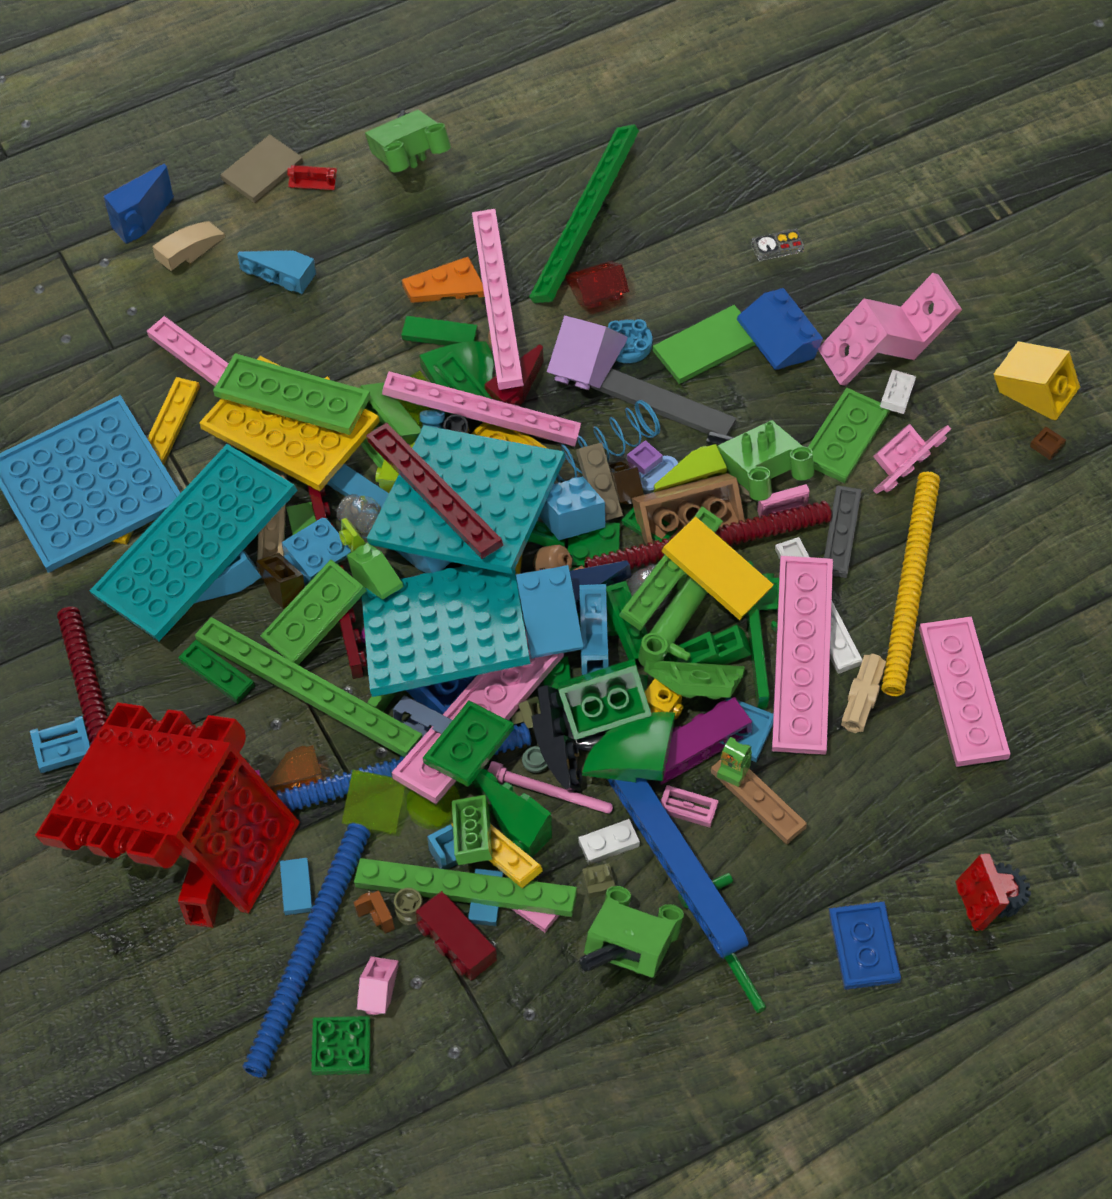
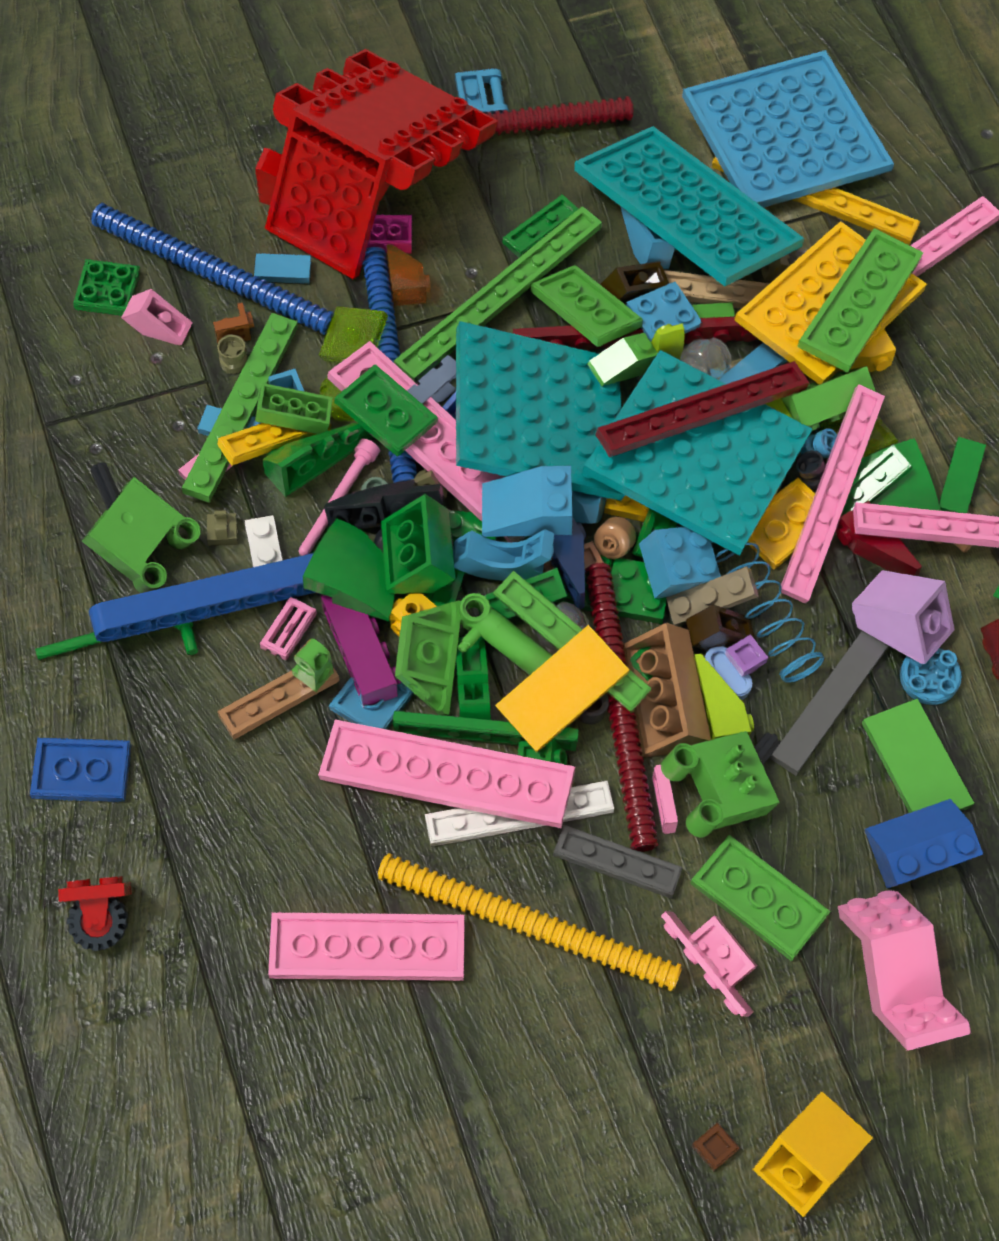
camera: 95 degrees right, 5 degrees up
dark red brick [416,891,497,981] -> none
tan piece [841,653,886,733] -> none
white plate [880,370,916,414] -> none

